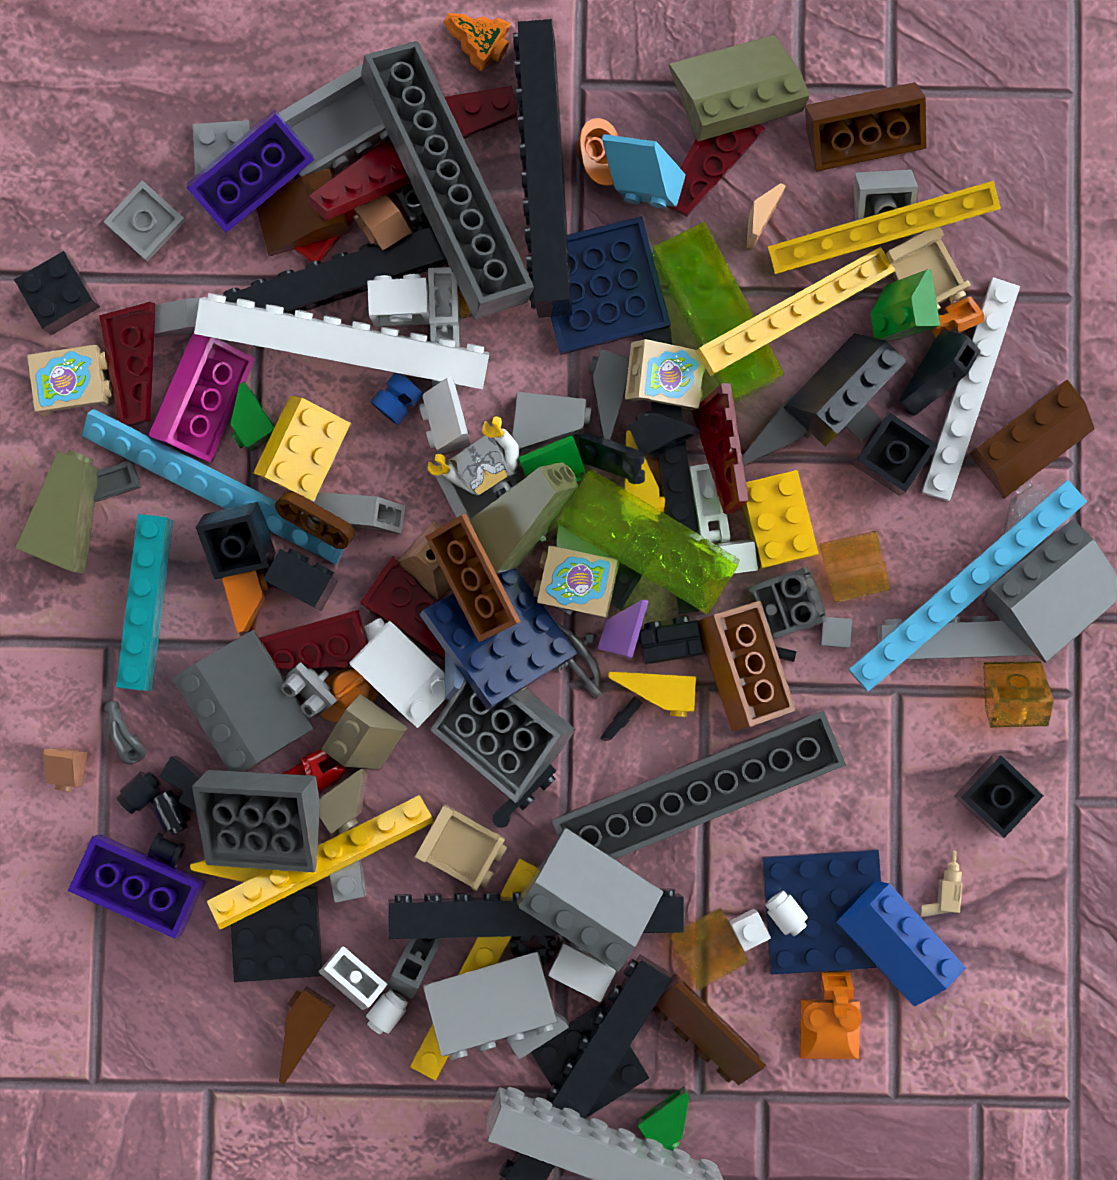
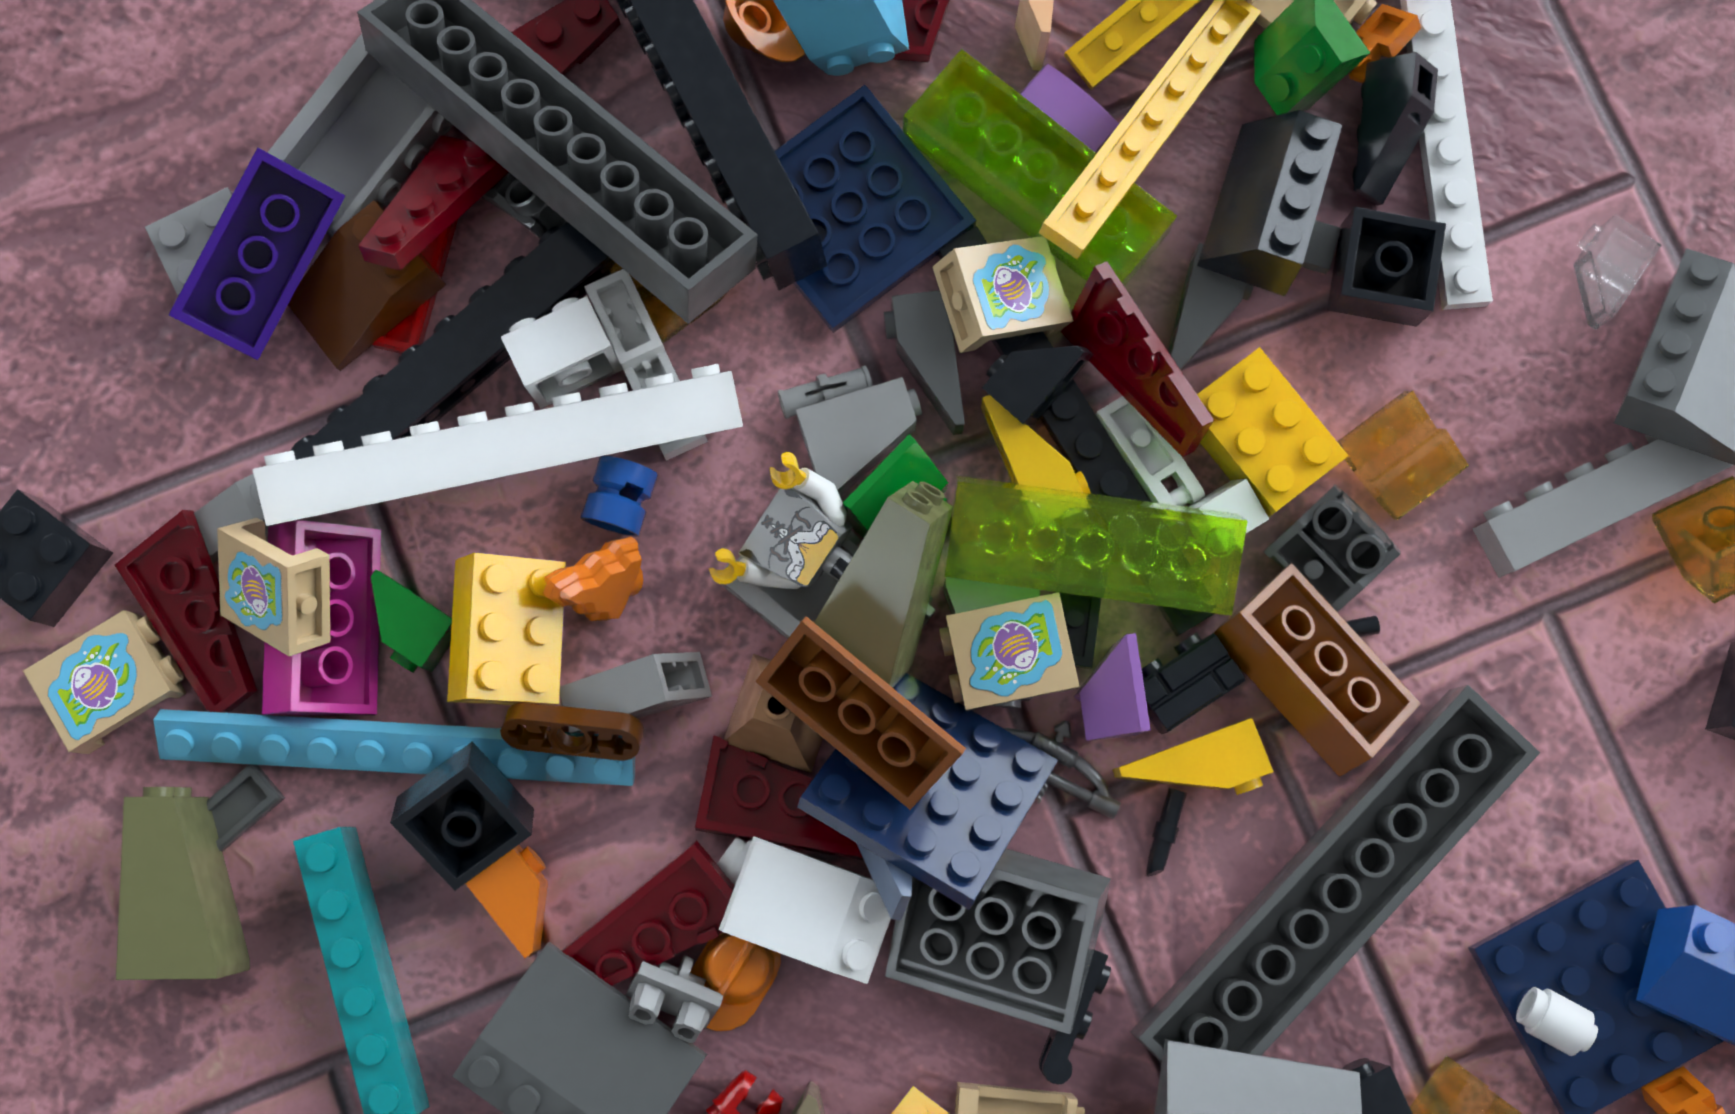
camera: 25 degrees left, 5 degrees down
light grey plate [103,180,186,262] -> none
black brick [263,548,338,611] -> none
dark tan slope [321,694,408,770] -> none
nougat brick [353,194,411,251] -> none
white slope [419,376,471,454] -> none
black plate [578,432,645,484] -> none
white brick [728,908,771,951] -> none
light grey tile [820,617,852,648] -> none
medium azure plate [848,480,1087,692] -> none
reddish brown slope [969,379,1095,498] -> none
none -> tan panel [217,518,330,656]
none -> orange rock [543,537,644,621]
none -> light grey pin [777,365,873,419]
none -> medium lavender slope [1016,64,1119,158]

